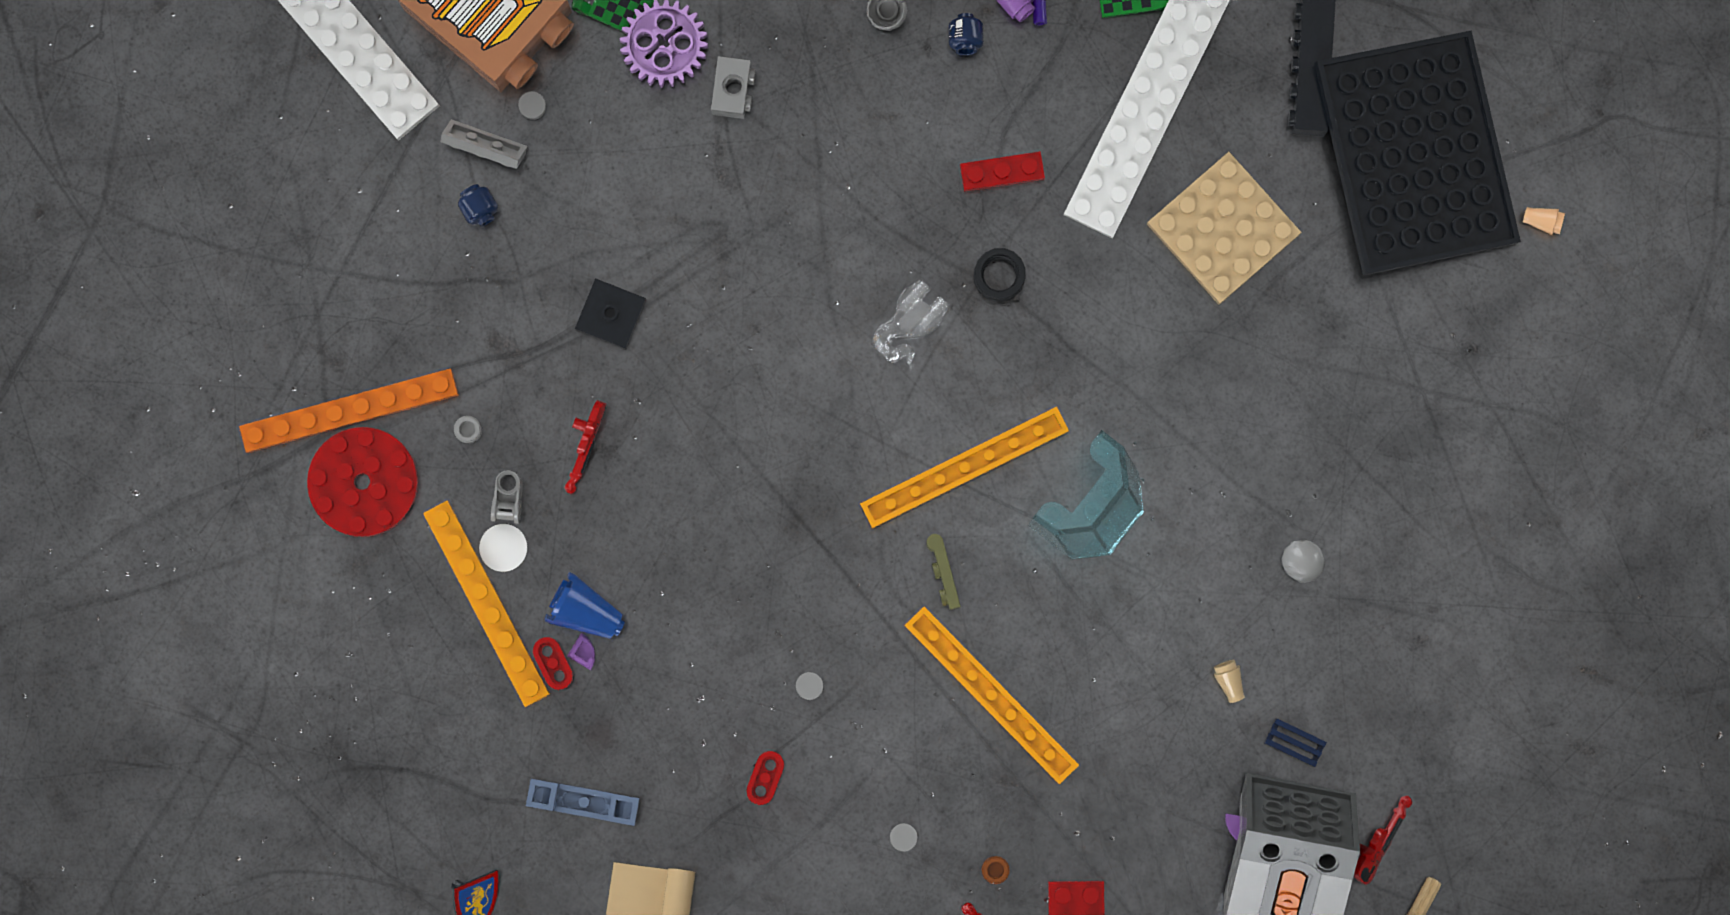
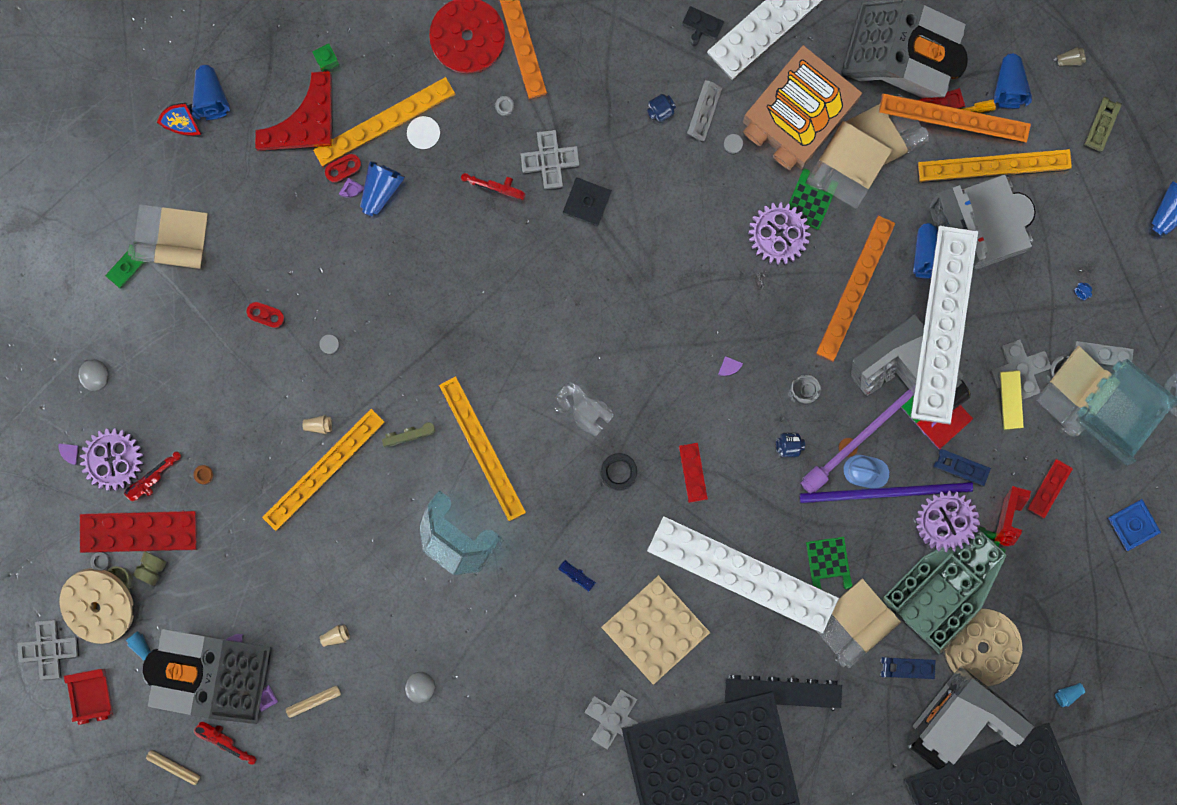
camera: 85 degrees right, 0 degrees up
light grey piece [491,470,523,524] -> none
sand blue slope [526,779,640,826] -> none
light grey brick [711,56,756,119] -> none
light grey tile [890,823,917,851] -> none
dark blue tile [1264,718,1327,767] -> none
none -> blue cone [192,65,230,120]
none -> red plate [255,71,332,151]
none -> medium lavender tile [260,685,278,712]
none -> tan axle [286,686,341,718]
none -> tan cone [303,415,332,434]
none -> green brick [312,43,339,72]
none -> light grey plate [520,130,579,190]
none -> clear blue pin [558,560,596,592]
none -> light grey plate [584,690,638,750]
none -> black plate [682,6,724,45]
none -> medium lavender tile [718,356,743,376]

